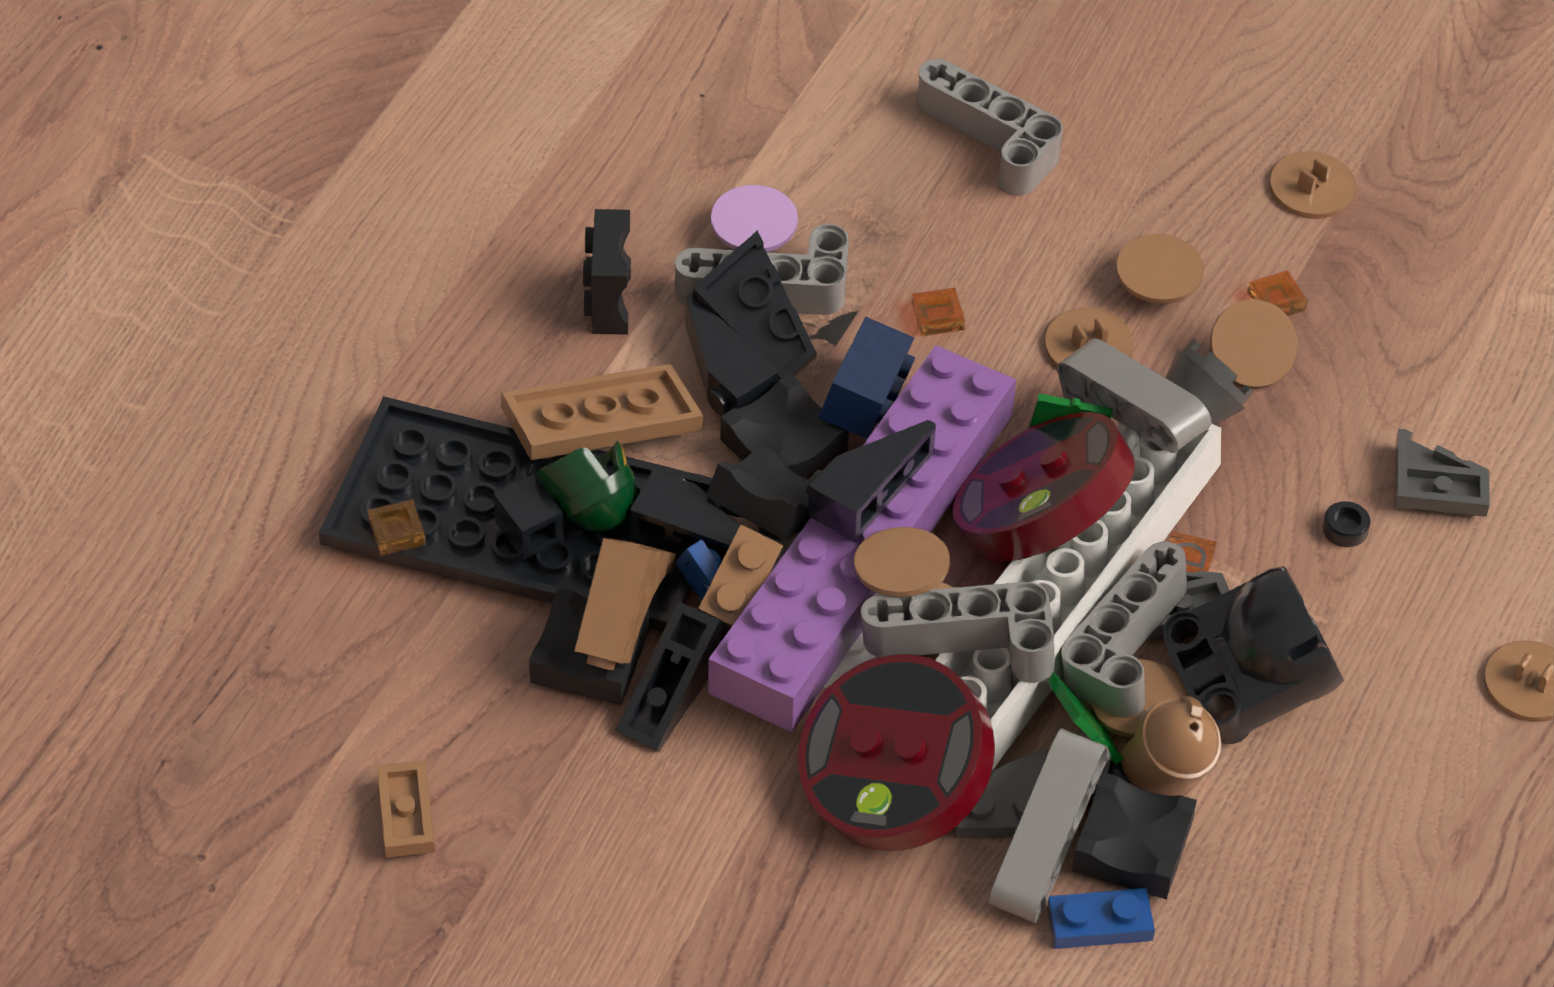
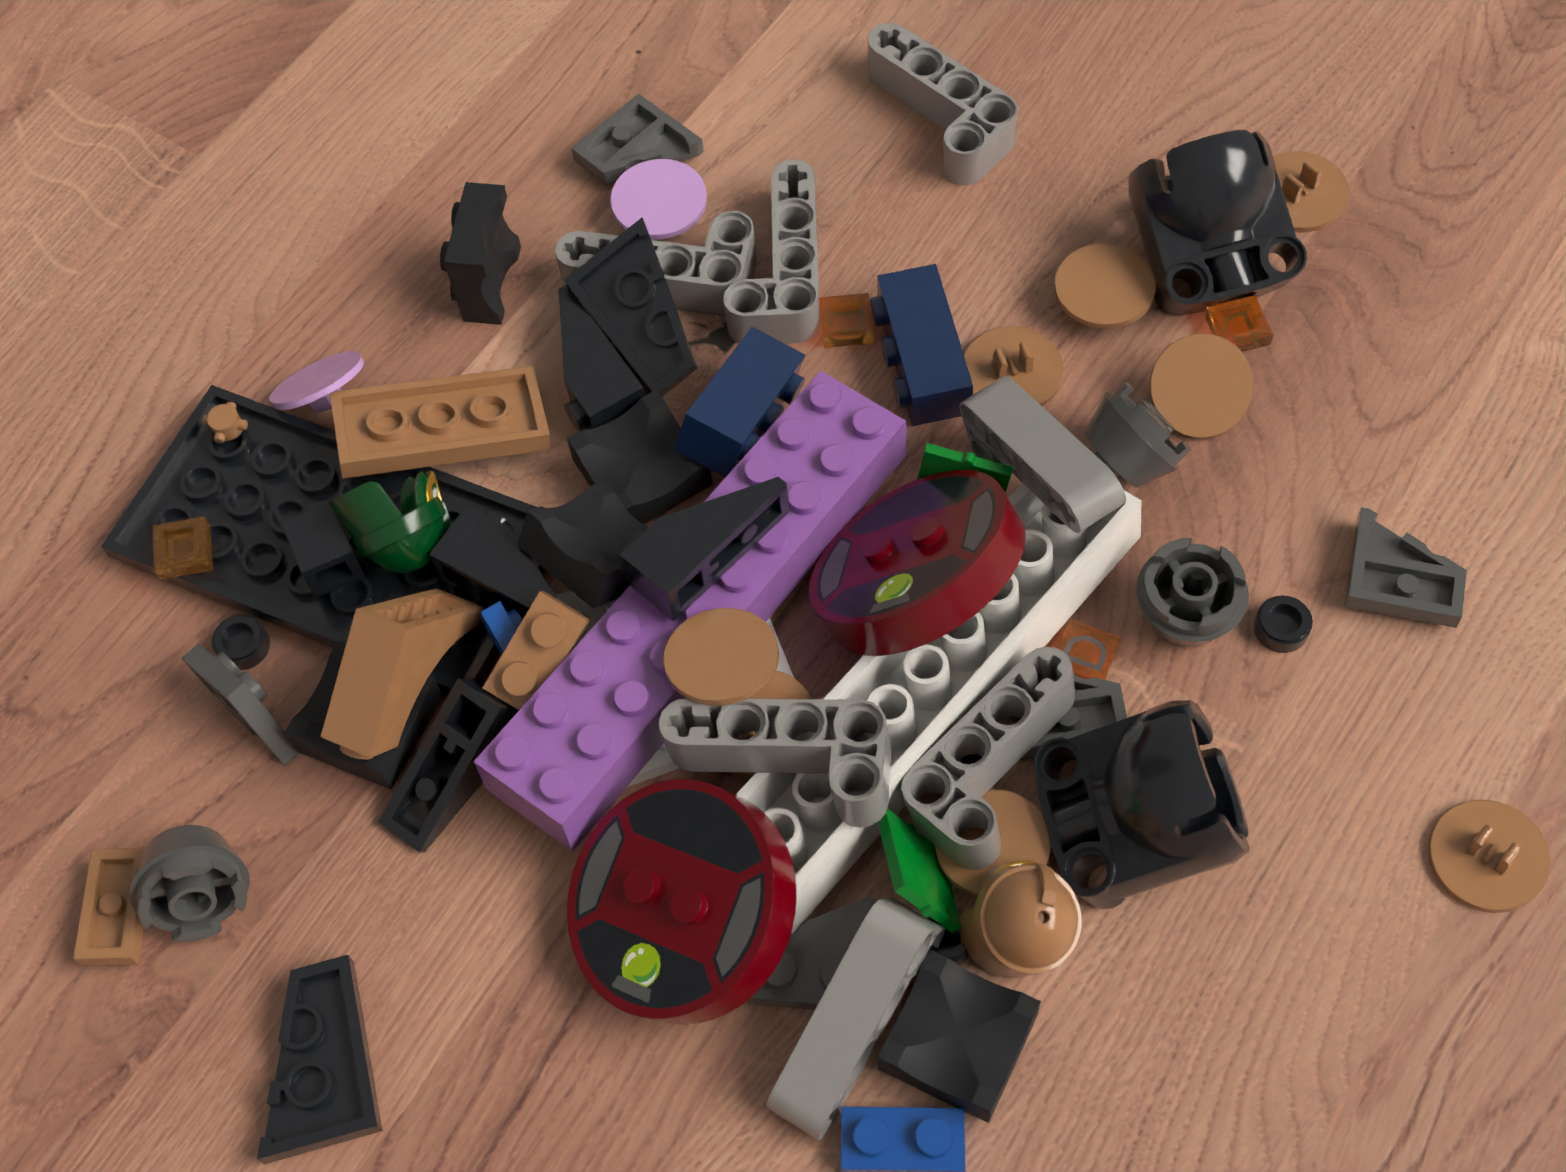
camera: 15 degrees right, 10 degrees up
none -> dark grey cone [129,825,250,941]
none -> dark grey wing [182,644,299,766]
none -> medium nougat piece [203,402,248,443]
none -> black tile [212,614,270,670]
none -> black wing [257,955,383,1164]
none -> lavender piece [269,351,364,414]
none -> dark grey wing [571,93,704,185]
none -> light grey beam [723,159,820,344]
none -> dark blue brick [870,264,973,426]
none -> black piece [1128,130,1307,316]
none -> dark grey cone [1136,538,1249,647]

